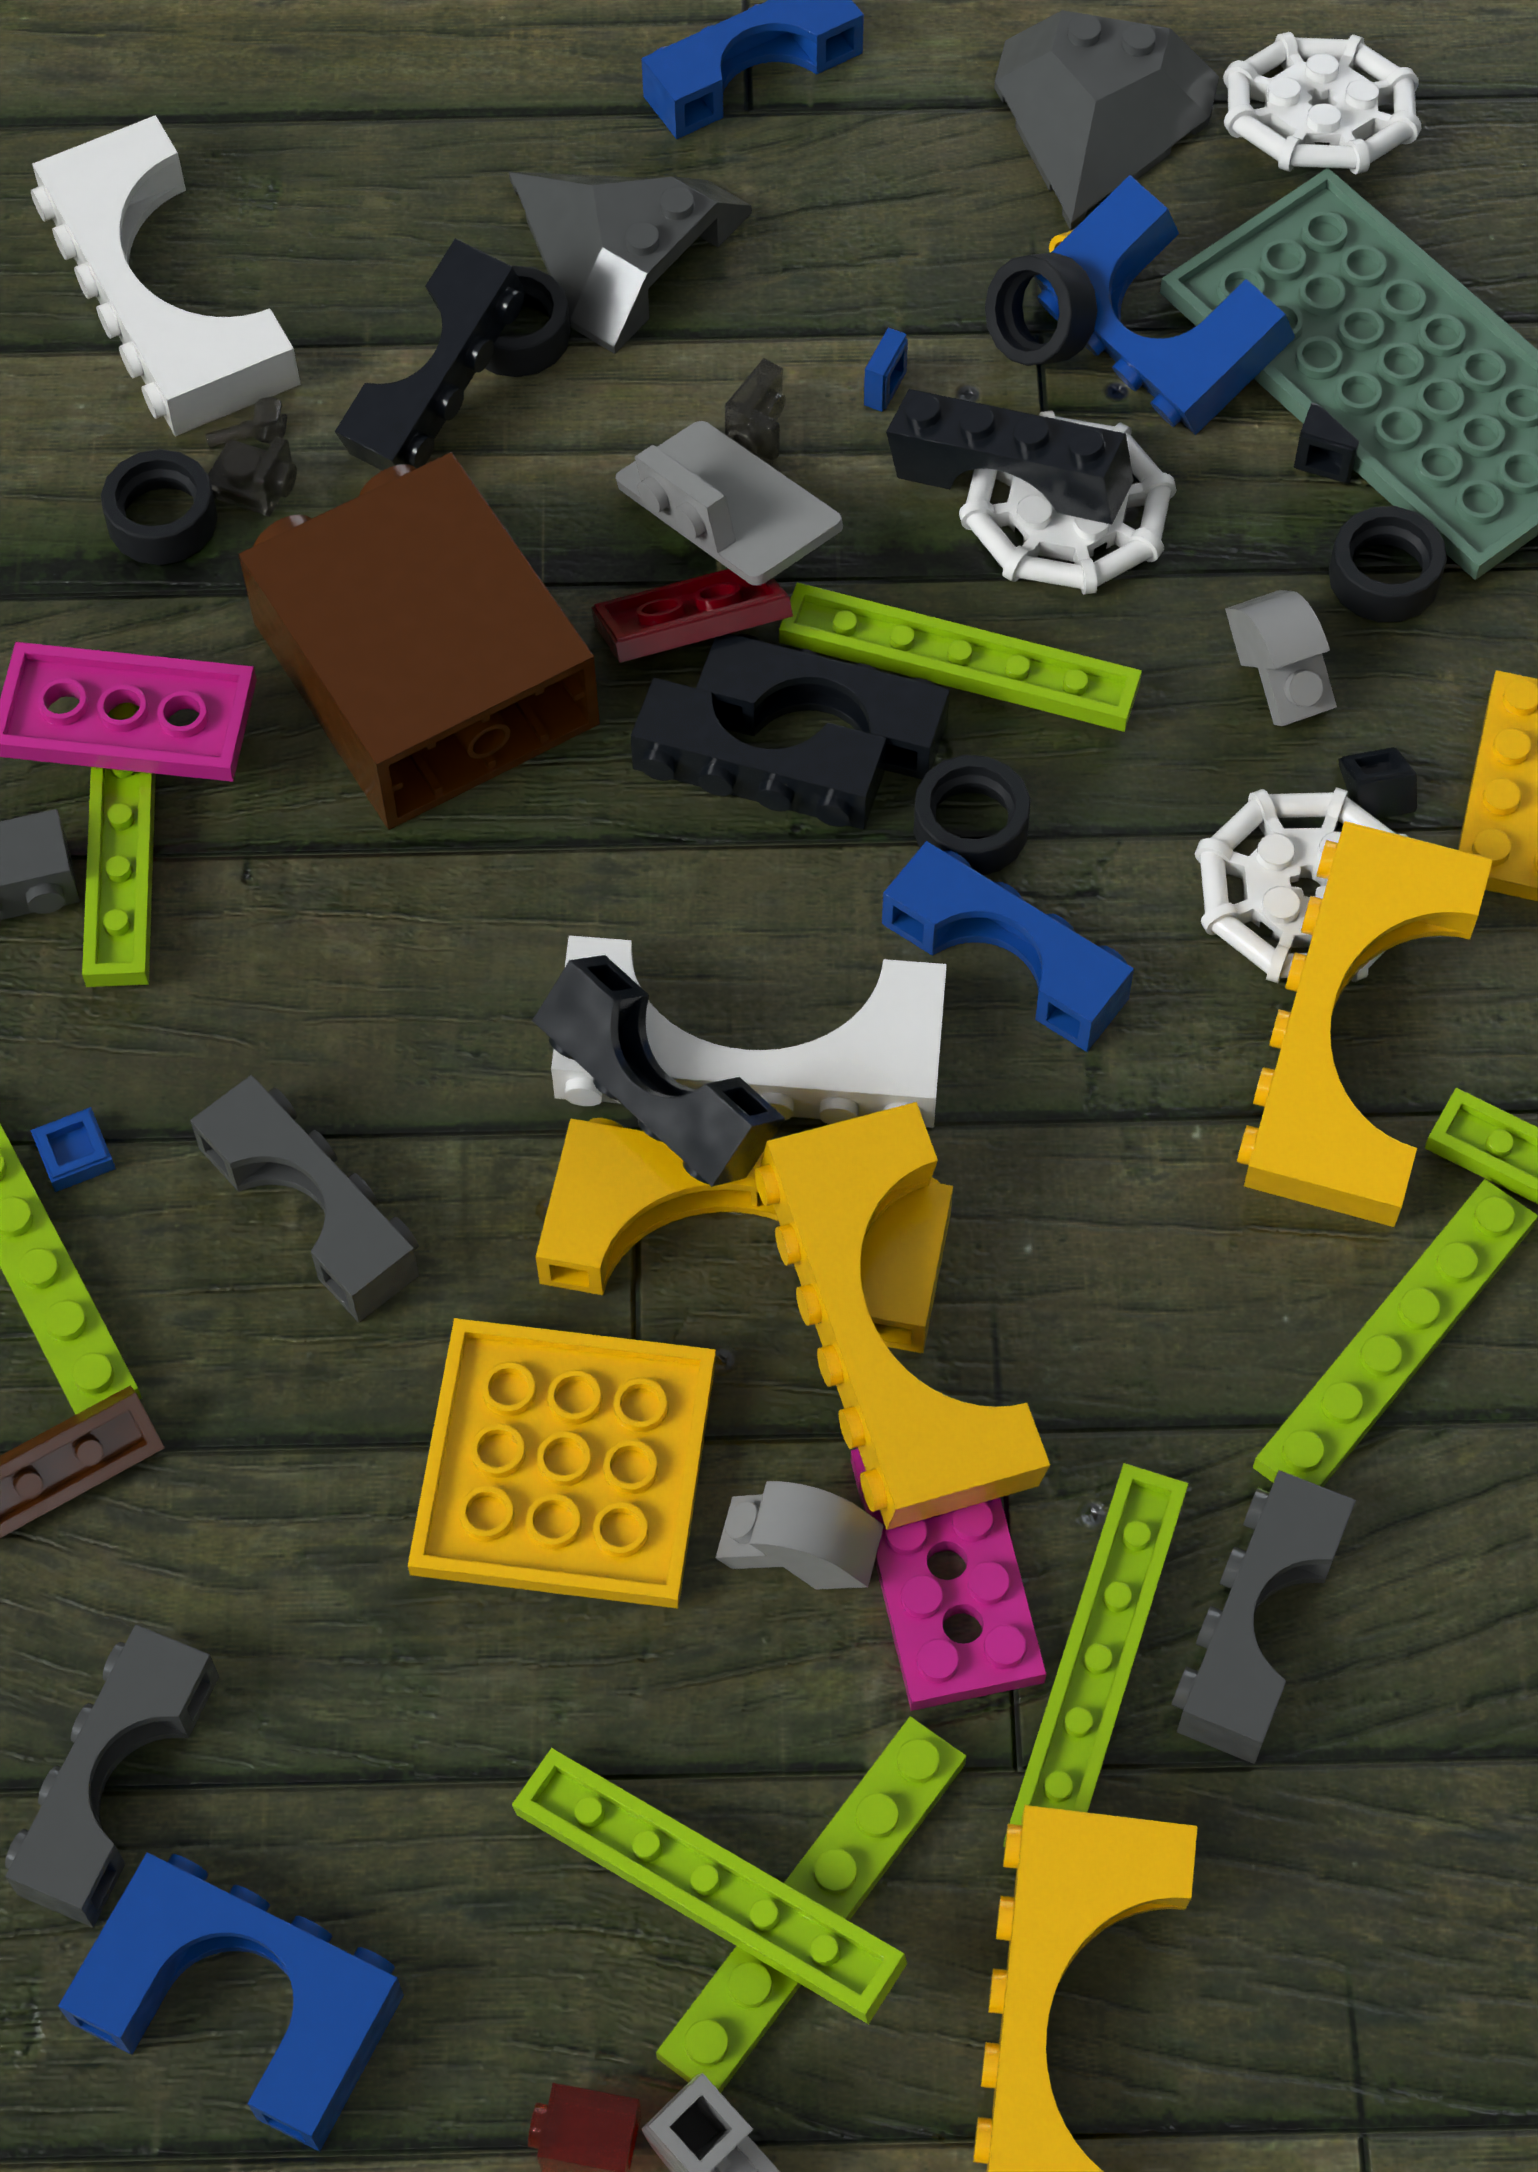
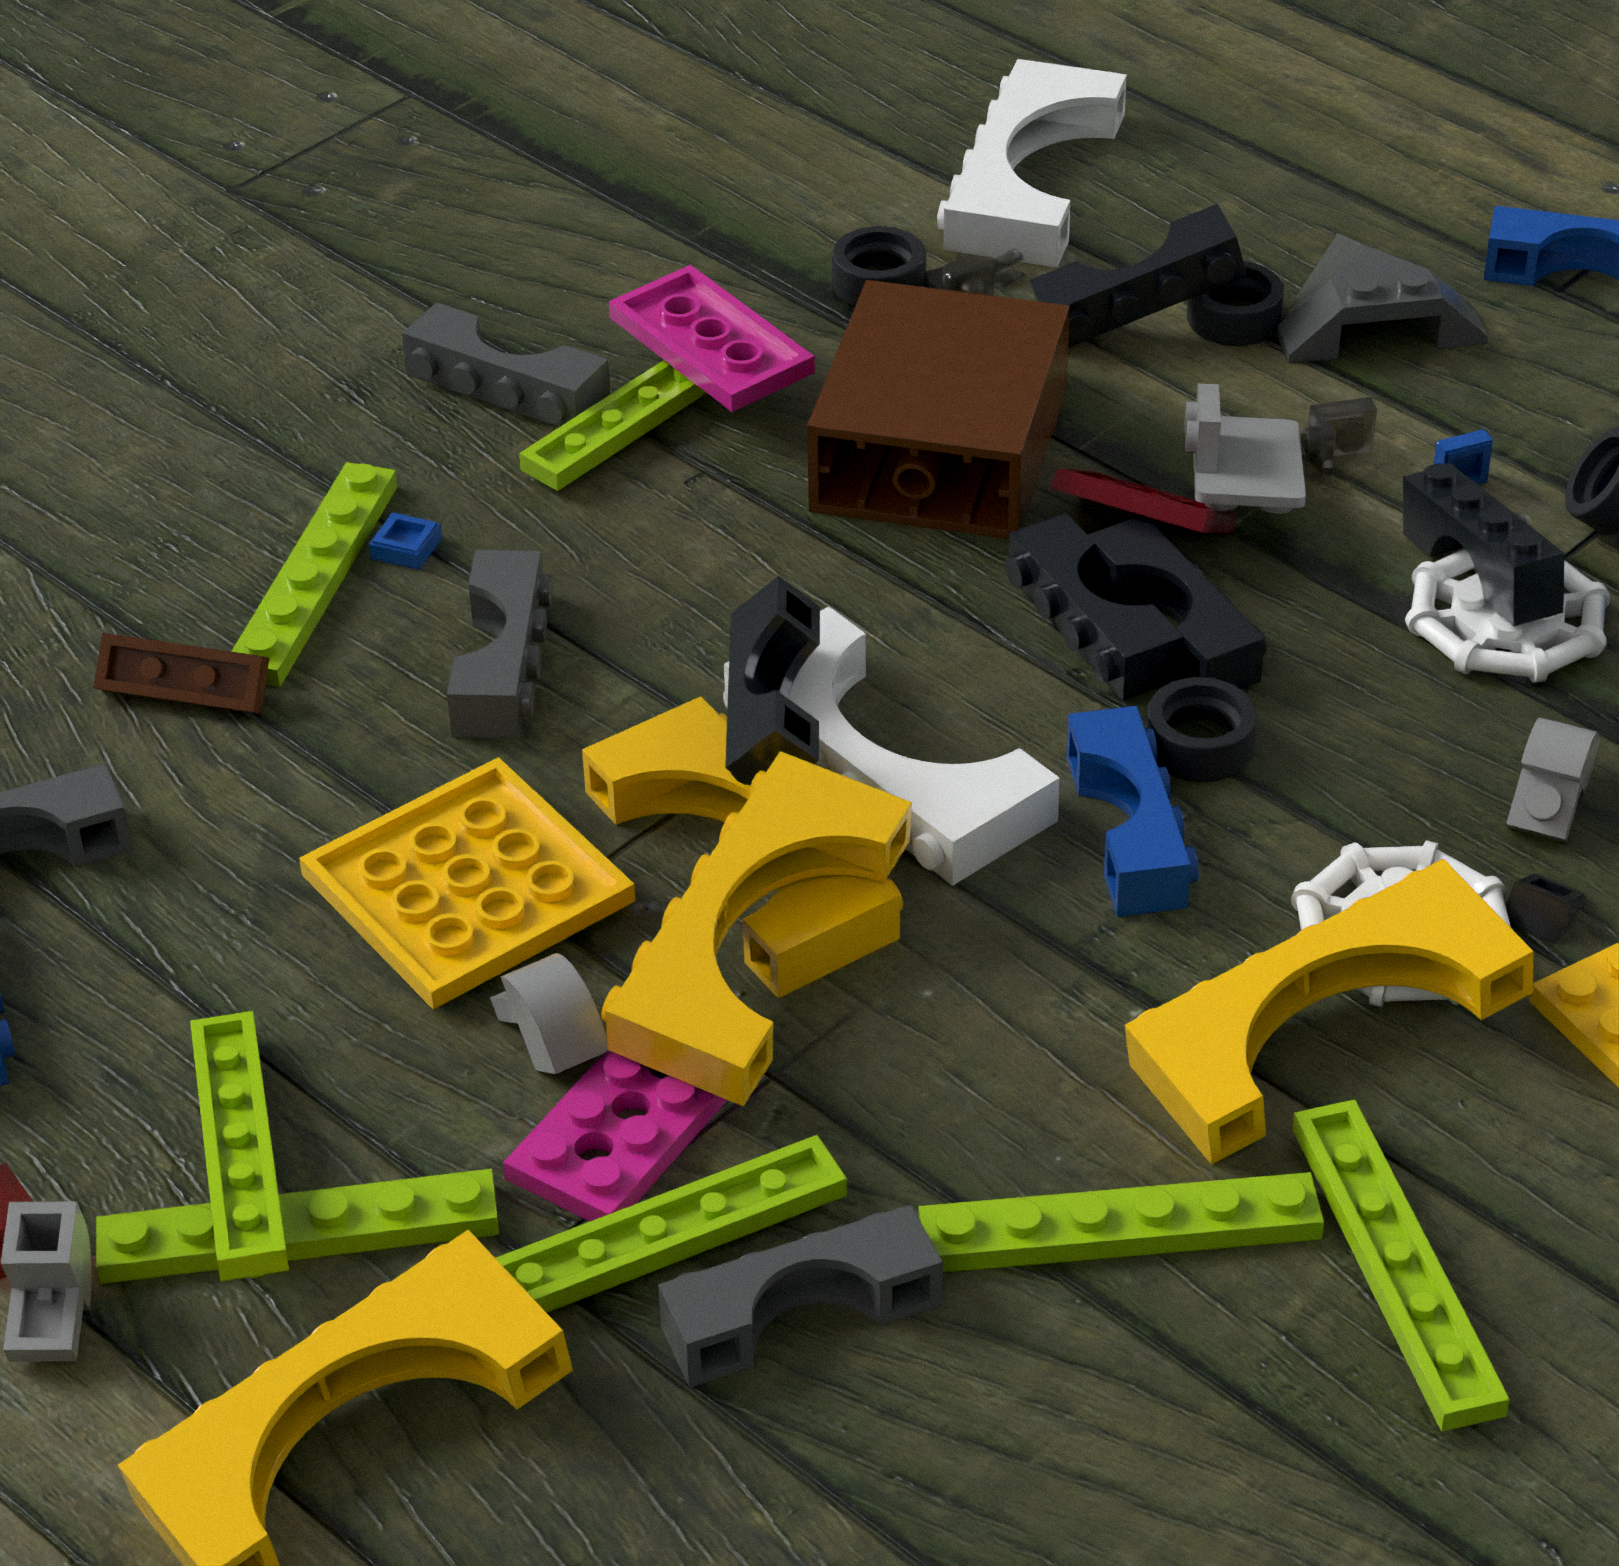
camera: 45 degrees right, 20 degrees down
lime plate [779,582,1142,732] -> none

